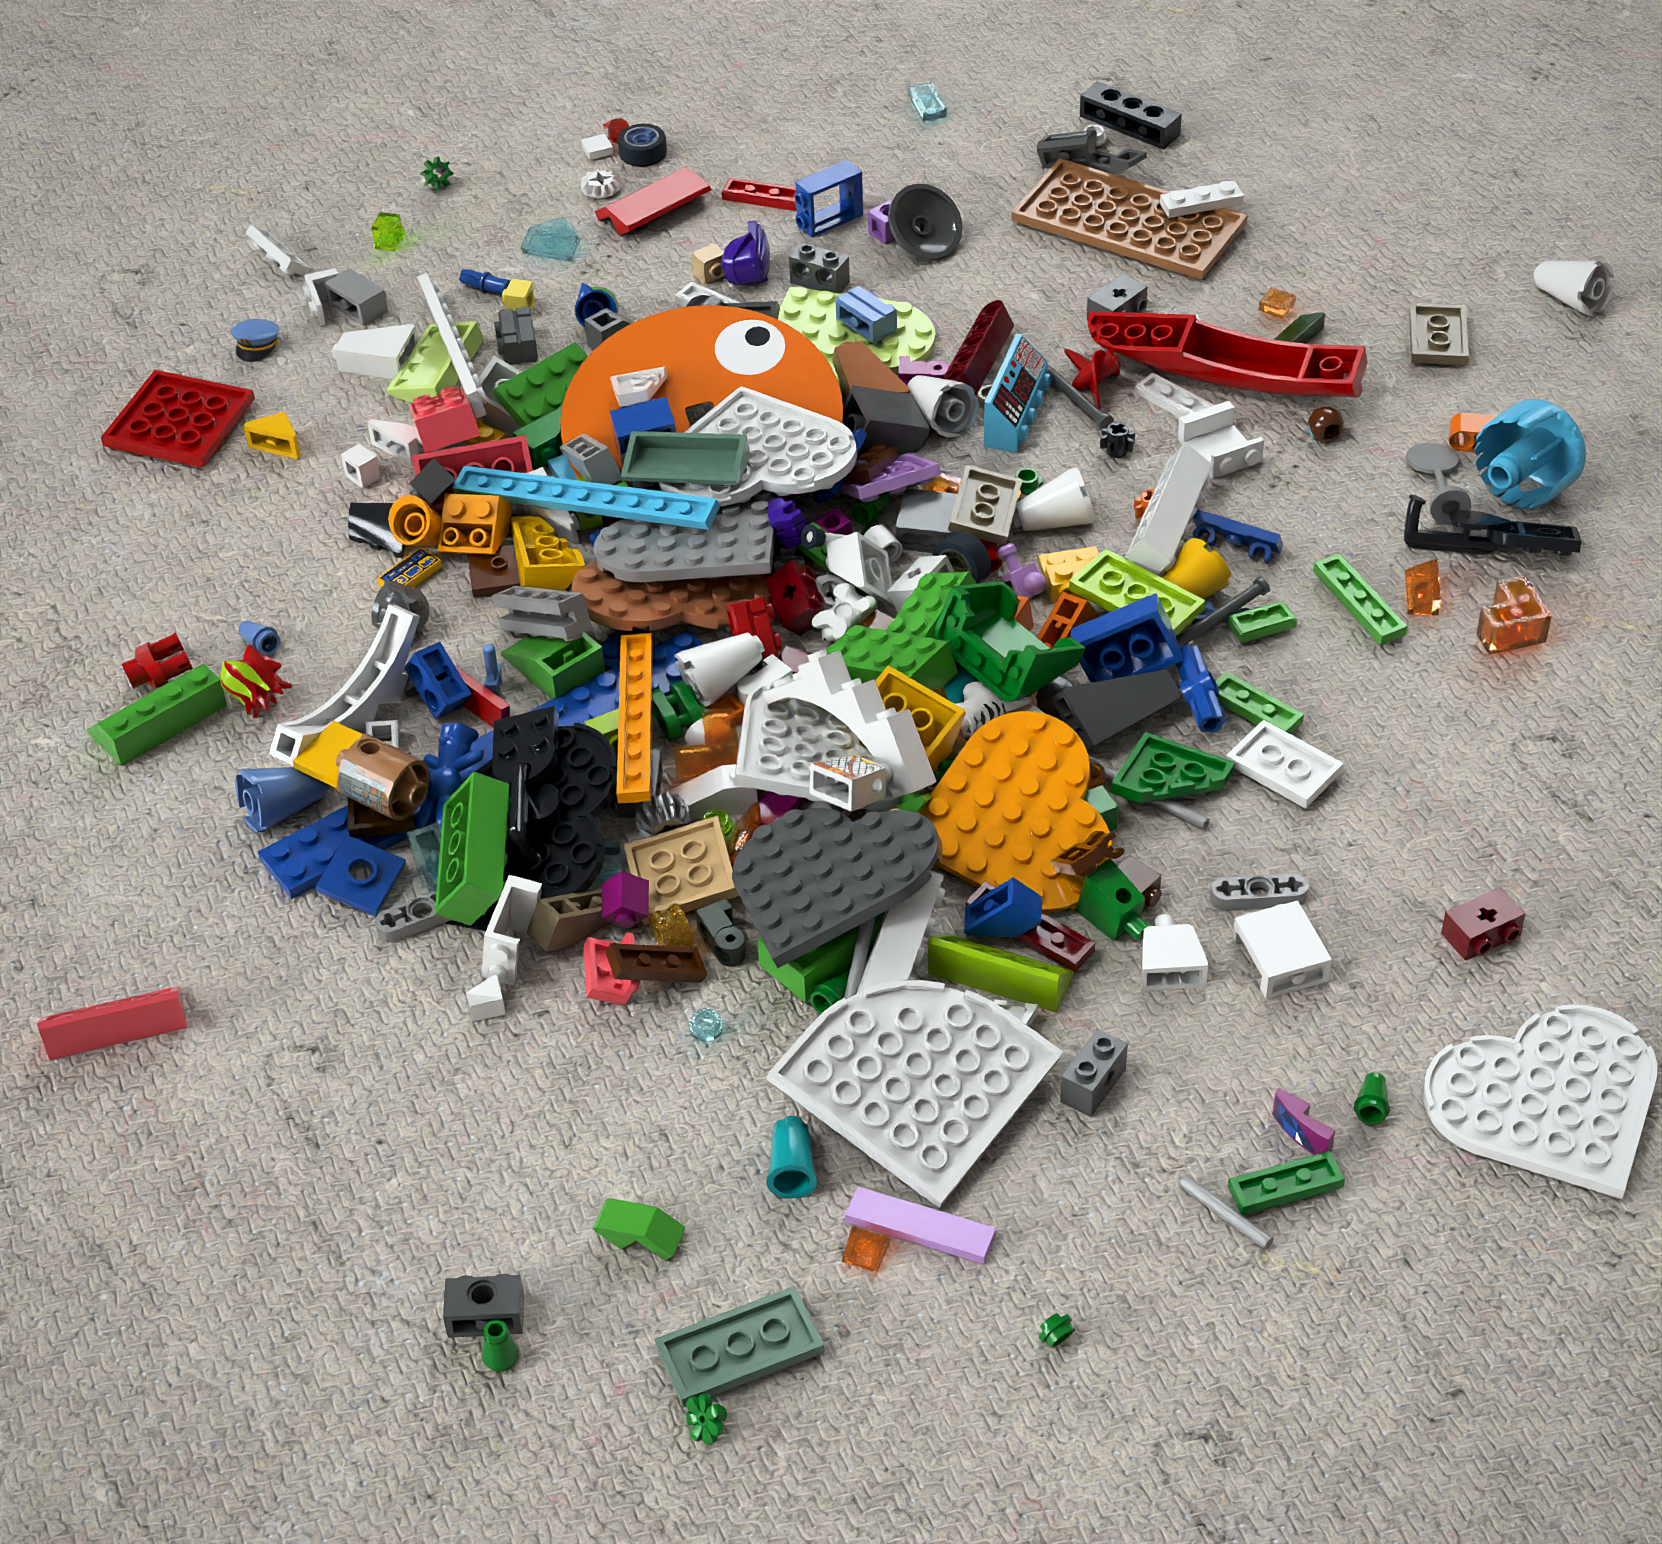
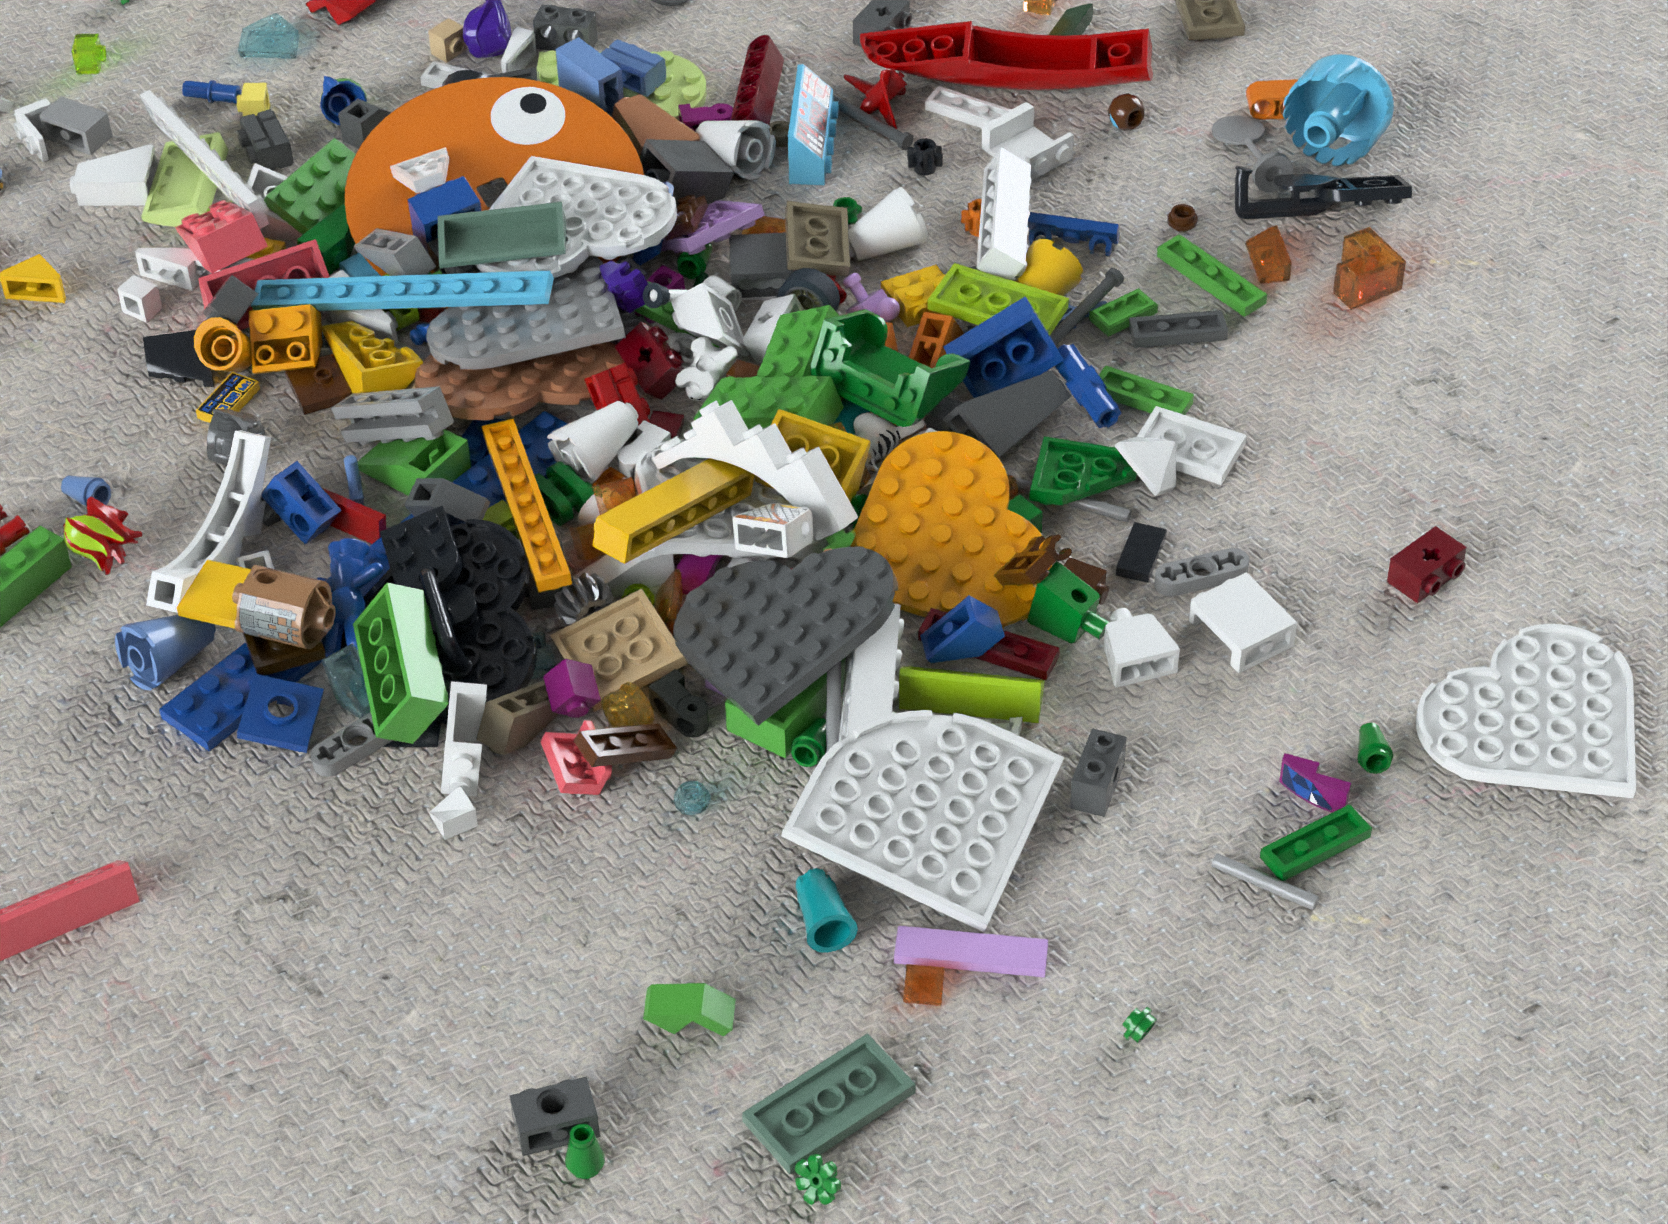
camera: 15 degrees left, 0 degrees up
none -> dark grey slope [404,478,490,526]
none -> white slope [501,27,536,73]
none -> medium blue brick [555,37,624,117]
none -> yellow brick [593,458,755,564]
none -> white slope [1115,437,1176,496]
none -> black tile [1116,522,1167,583]
none -> dark grey plate [1129,310,1228,348]
none -> reddish brown plate [1167,204,1198,232]

